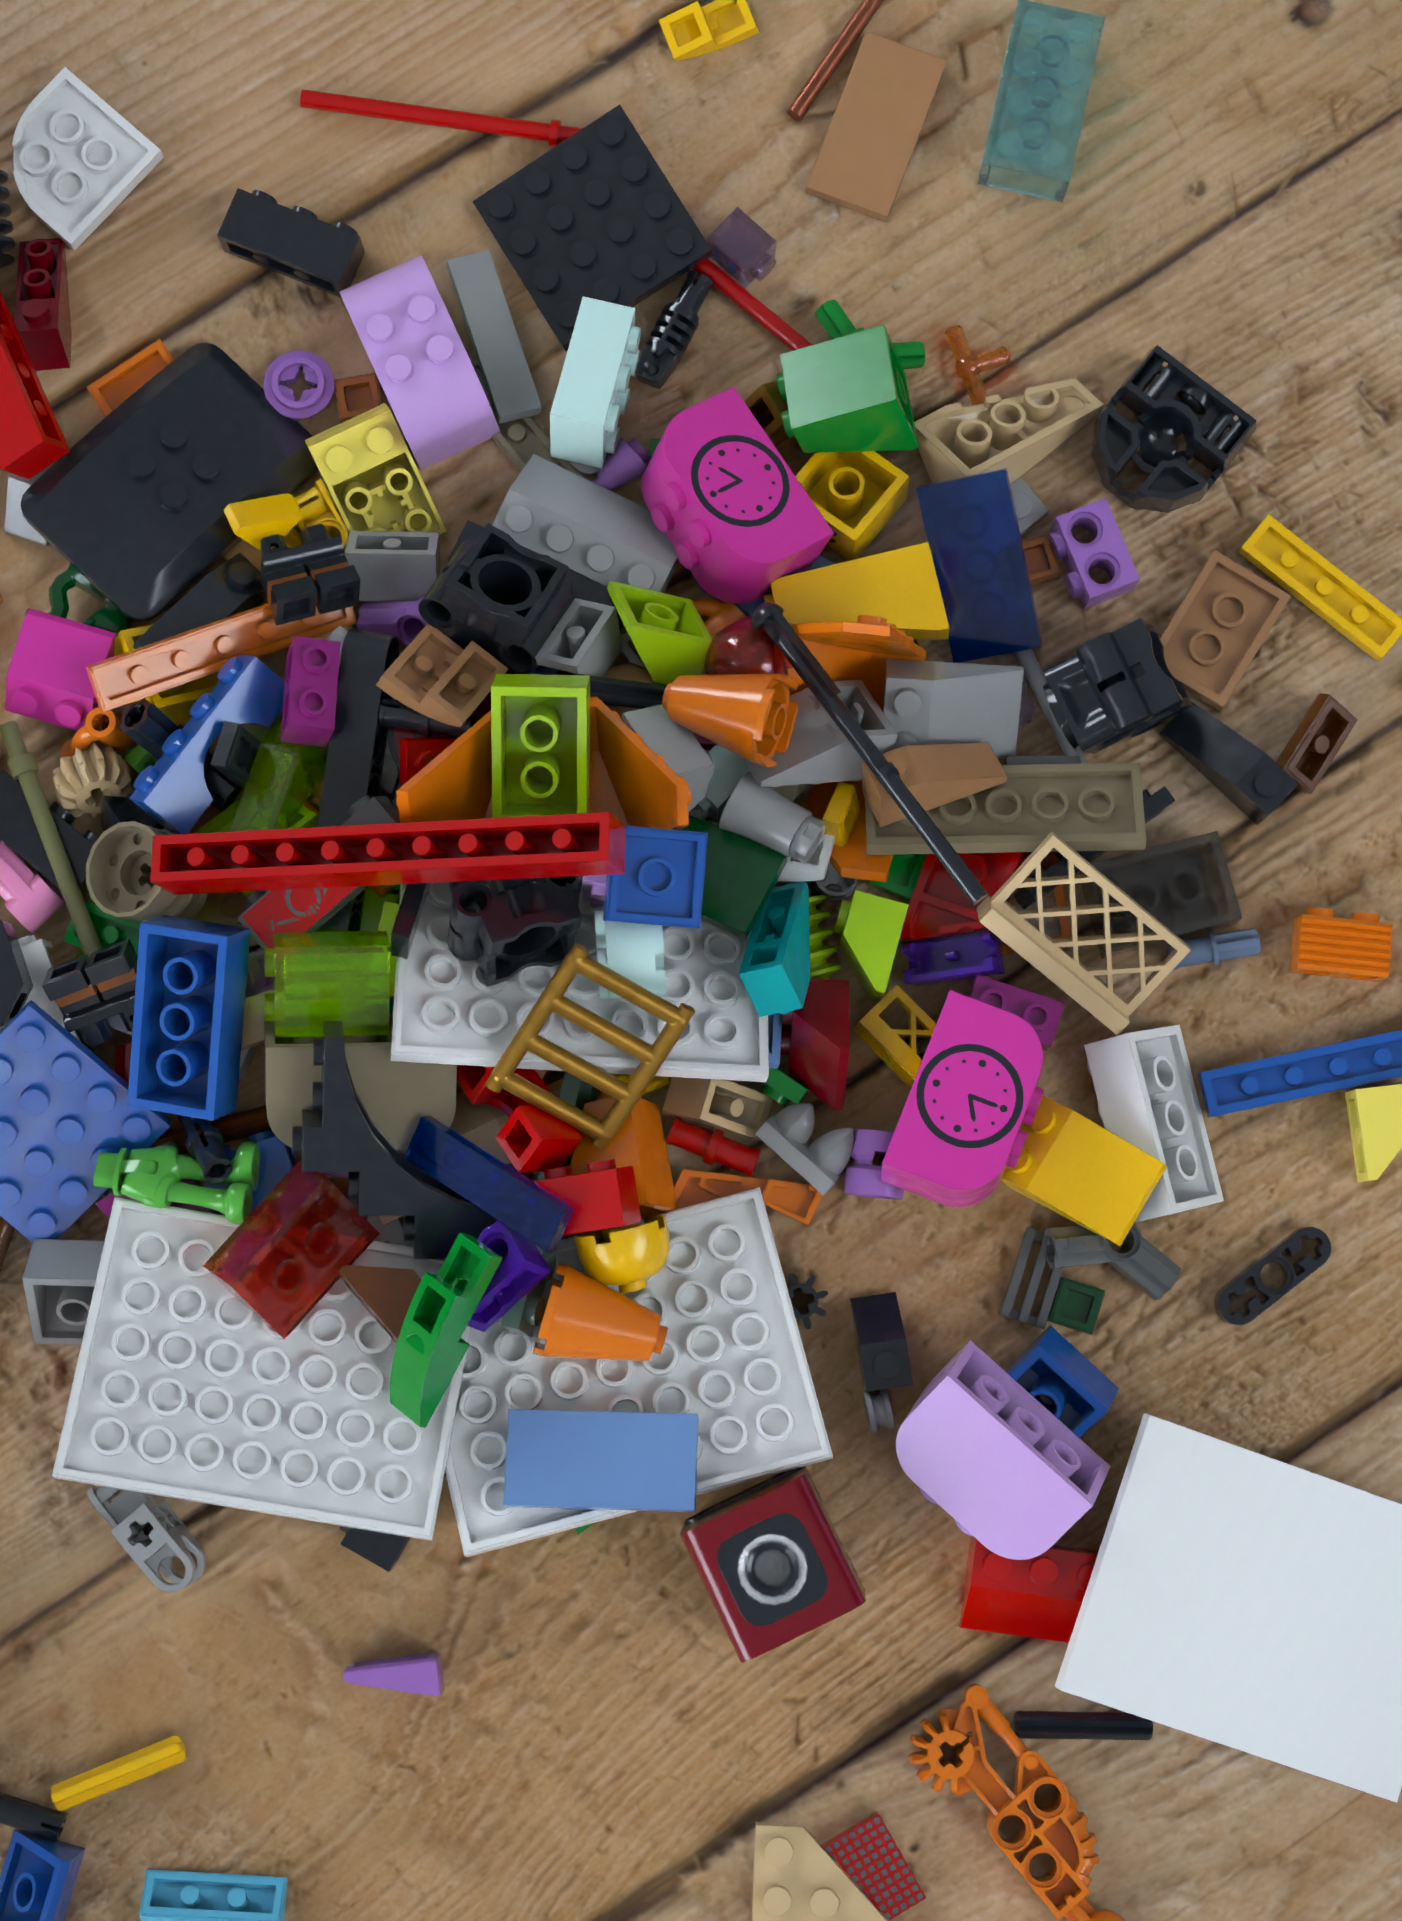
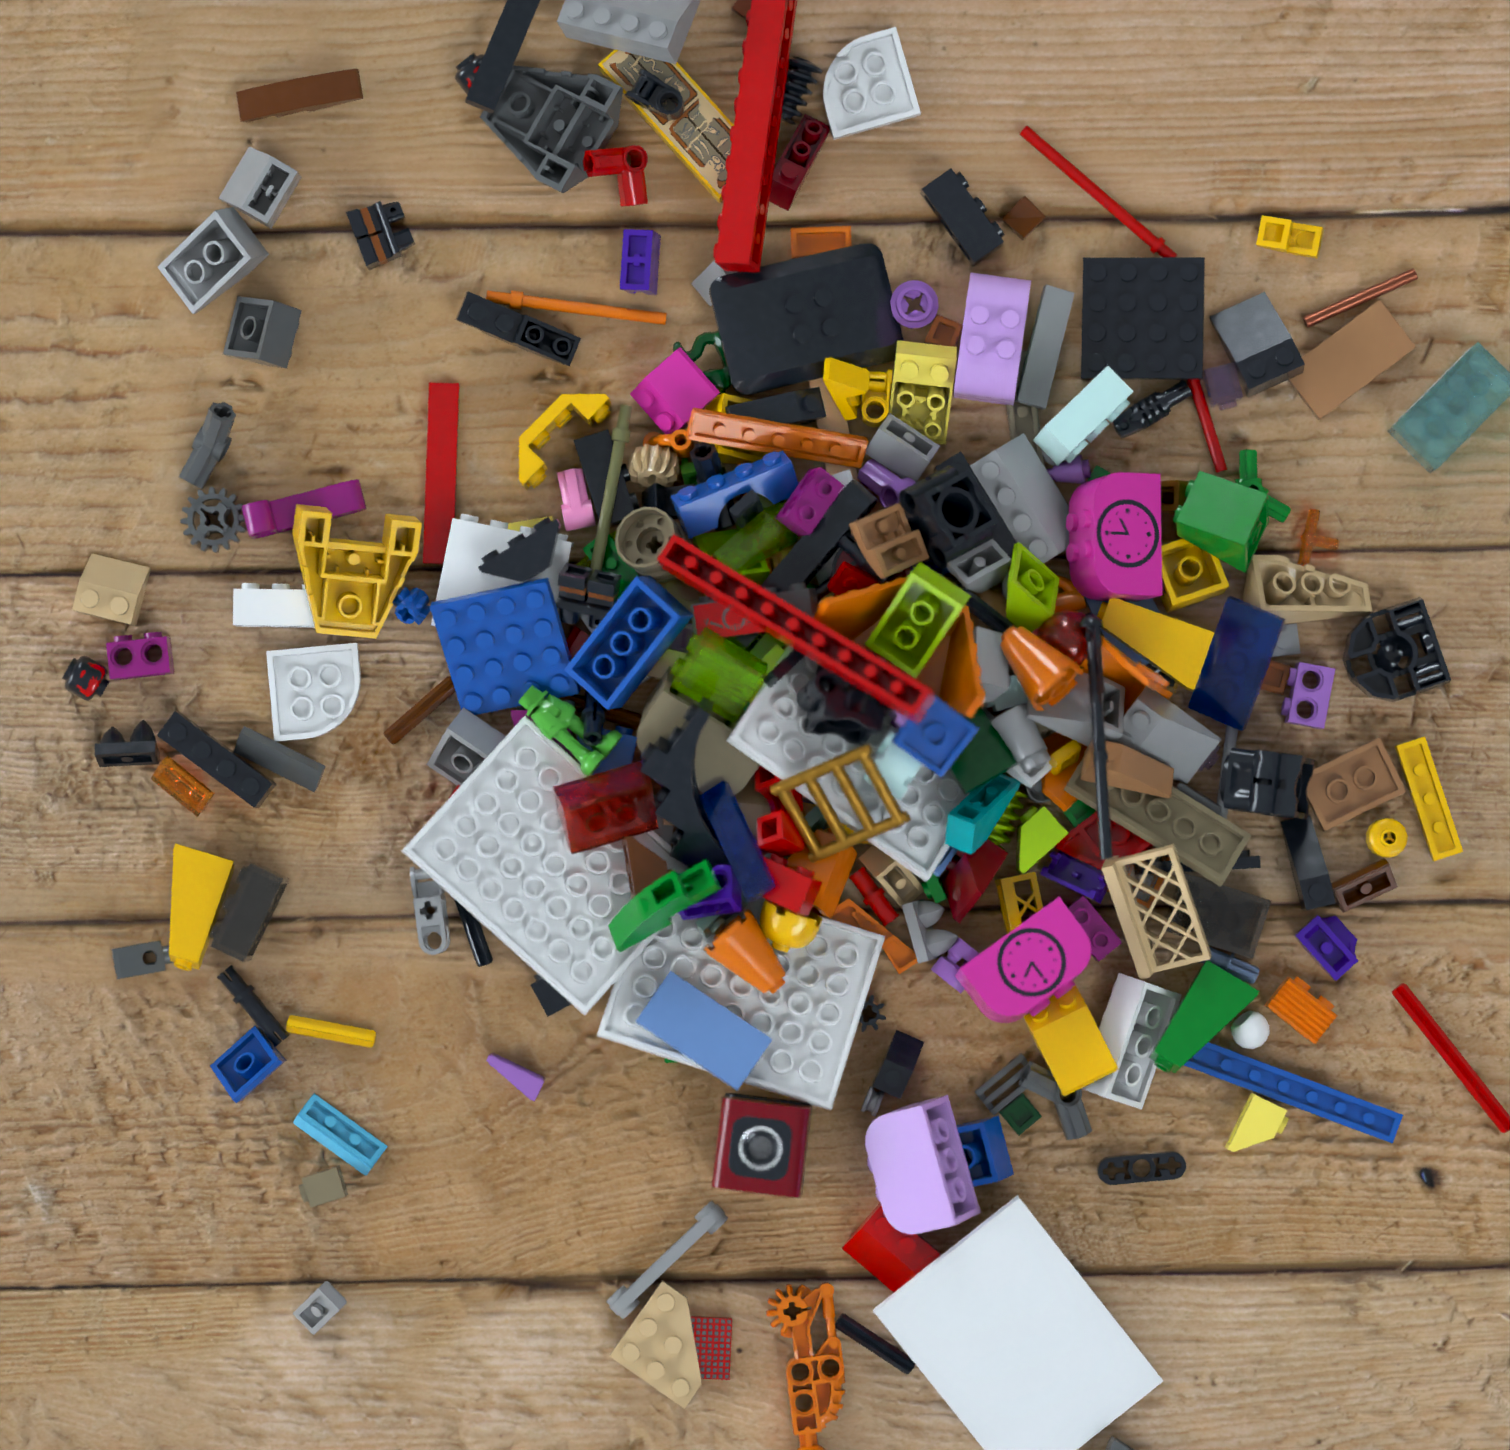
camera: 35 degrees right, 5 degrees up
black hips [260,524,361,626] -> none
none -> black axle [454,899,493,967]
none -> light grey piece [606,1200,728,1319]
none -> reddish brown slope [1002,196,1046,241]
none -> green slope [1149,960,1260,1073]
none -> slope [1210,292,1305,398]
none -> white piece [1231,1011,1270,1049]
none -> dark purple slope [1294,915,1359,981]
none -> yellow head [1365,818,1408,858]

